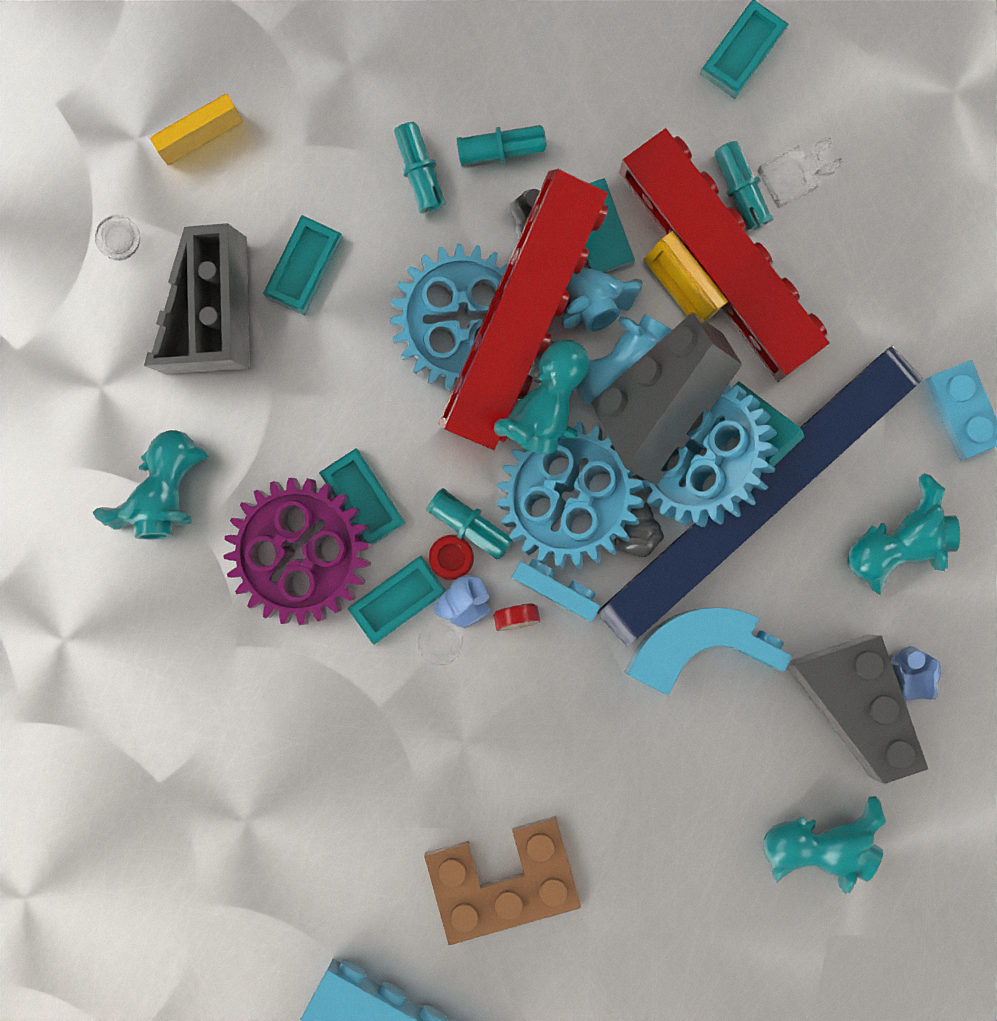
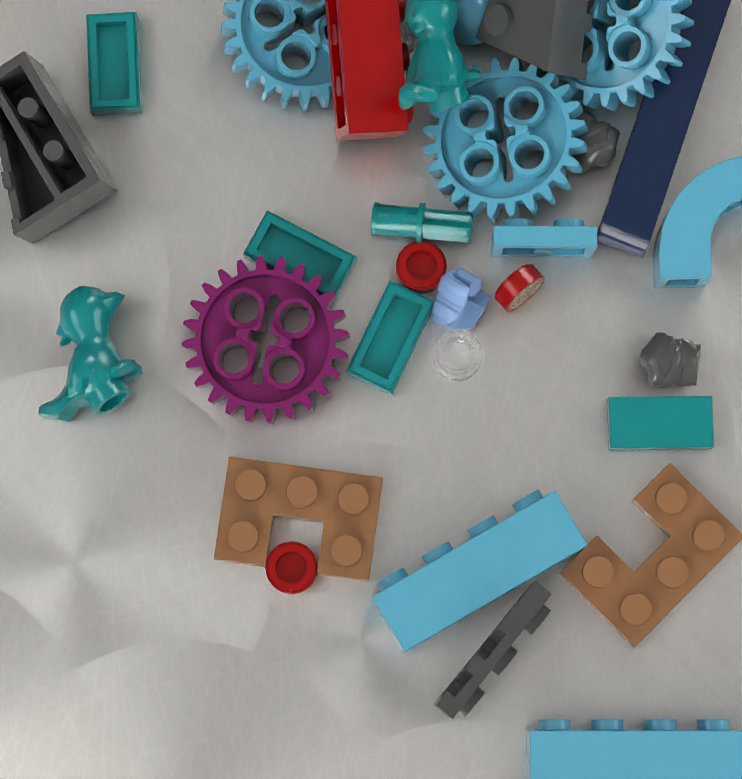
camera: 30 degrees left, 5 degrees down
none -> medium nougat plate [214,457,383,582]
none -> red tile [265,541,318,595]
none -> medium azure brick [373,489,588,653]
none -> dark grey wing [433,581,551,719]
none -> teal tile [607,396,714,451]
none -> dark grey arm [639,332,701,388]

